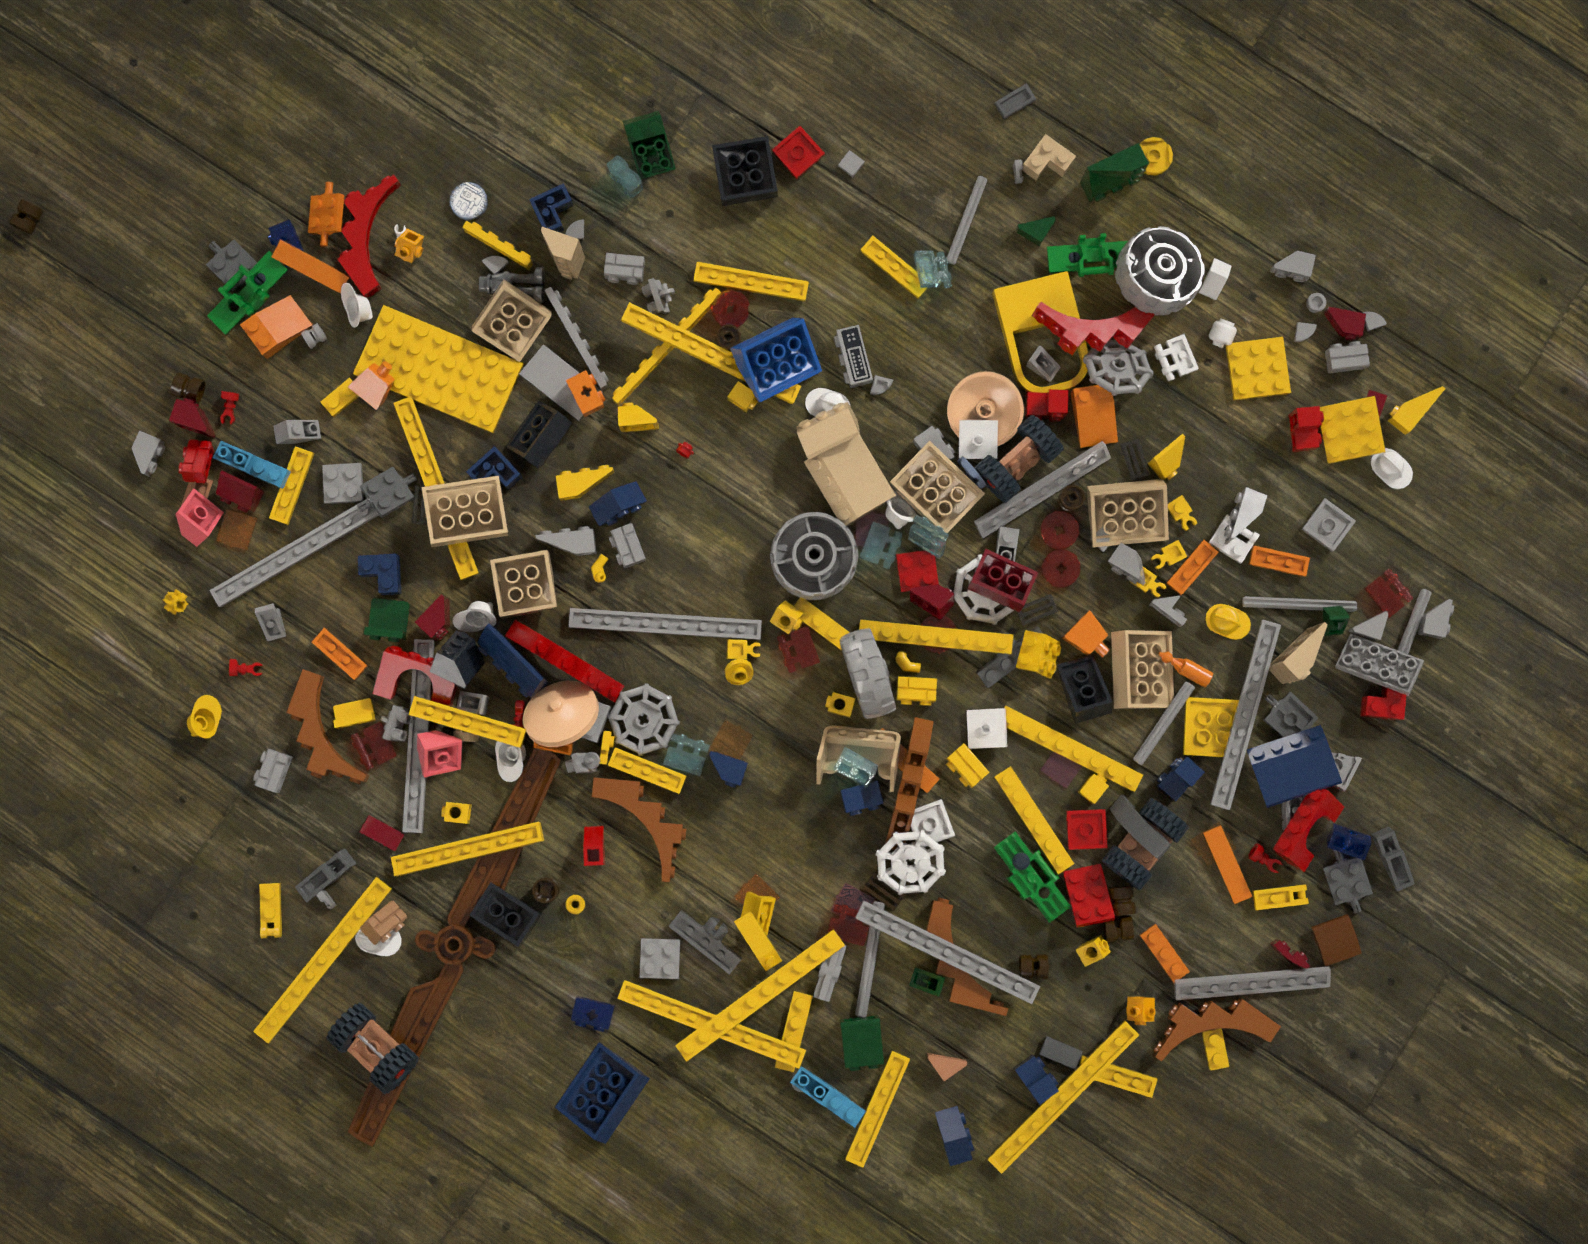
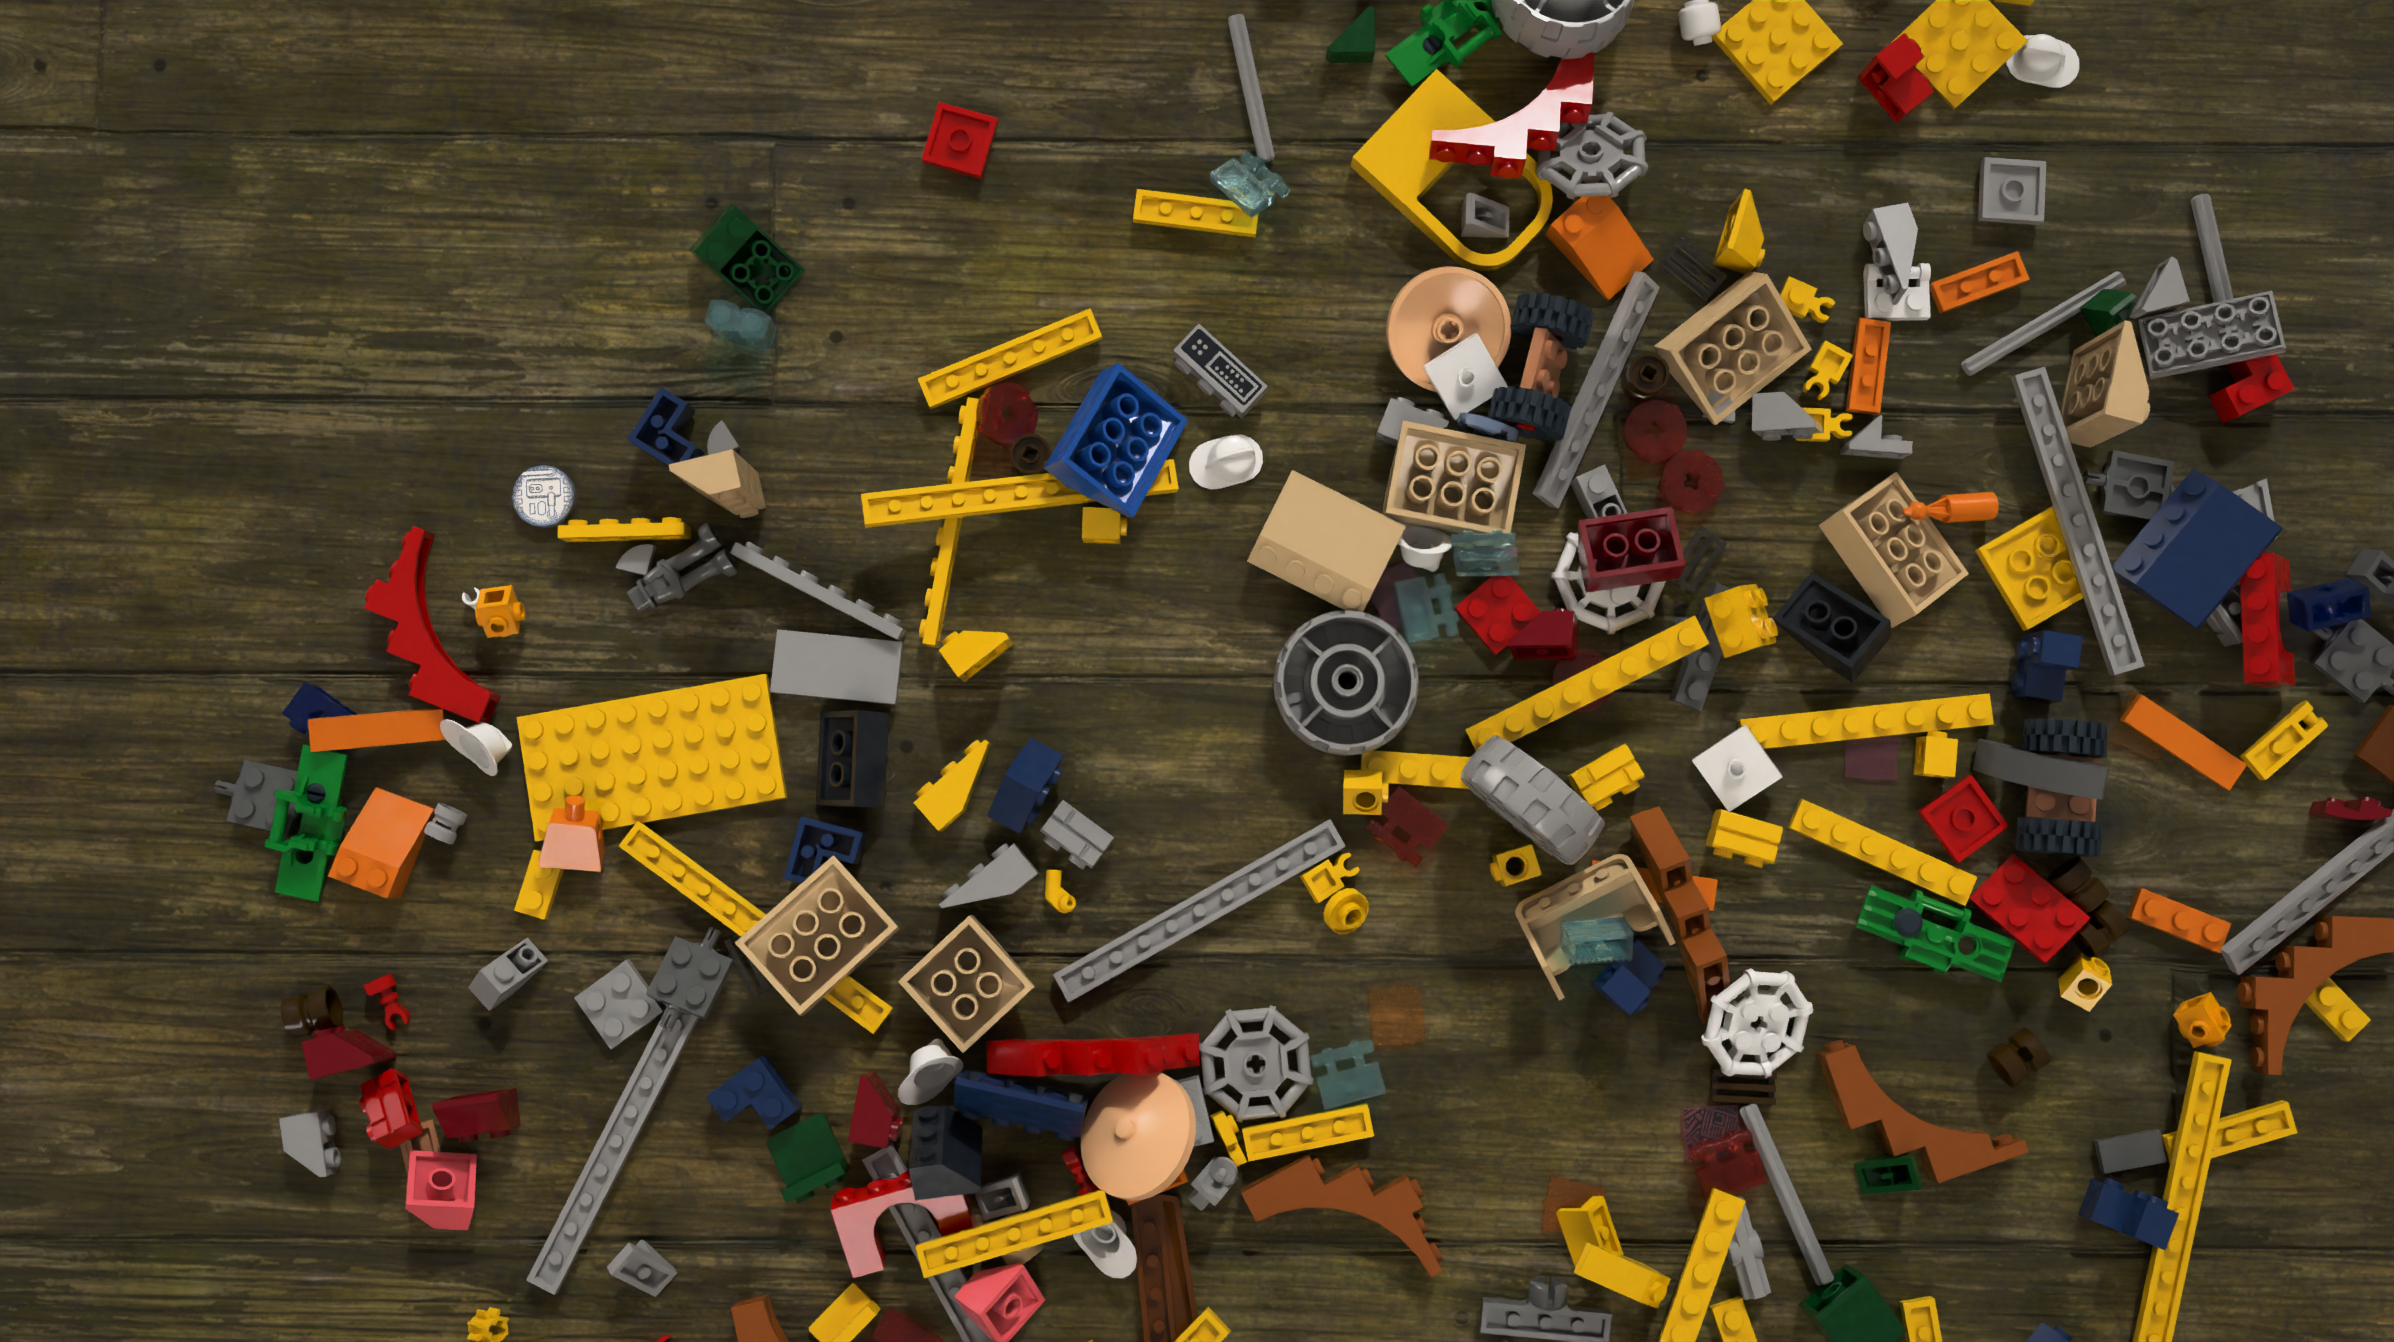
camera: 30 degrees left, 0 degrees up
dark azure slope [213,441,291,489] -> none
clear orange piece [216,509,257,550] -> none
yellow plate [269,446,314,525] -> none
orange plate [308,182,344,247] -> none
orange plate [312,628,368,680] -> none
light grey hips [380,705,413,741] -> none
tan slope [471,279,552,362] -> none
orange brick [566,370,606,417] -> none
red slope [583,826,605,866] -> none
light grey brick [604,253,645,285] -> none
light grey hips [642,278,675,314] -> none
red plate [676,442,694,459] -> none
dark blue slope [709,751,748,788] -> none
black slope [712,136,778,206] -> none
tan slope [797,402,860,459] -> none
light grey tile [838,150,865,178] -> none
light grey plate [855,900,1040,1004] -> none
light grey tile [870,375,893,395] -> none
yellow arm [895,651,921,673] -> none
white plate [910,799,955,847] -> none
nougat slope [927,1053,967,1081] -> none
red brick [1025,389,1068,422] -> none
orange torso [1062,610,1110,657] -> none
light grey axle [1133,682,1195,765] -> none
white plate [1154,334,1199,382] -> none
yellow piece [1205,604,1251,640] -> none
red piece [1248,843,1282,873] -> none
clear red plate [1364,569,1413,618] -> none
light grey slope [1418,599,1454,639] -> none

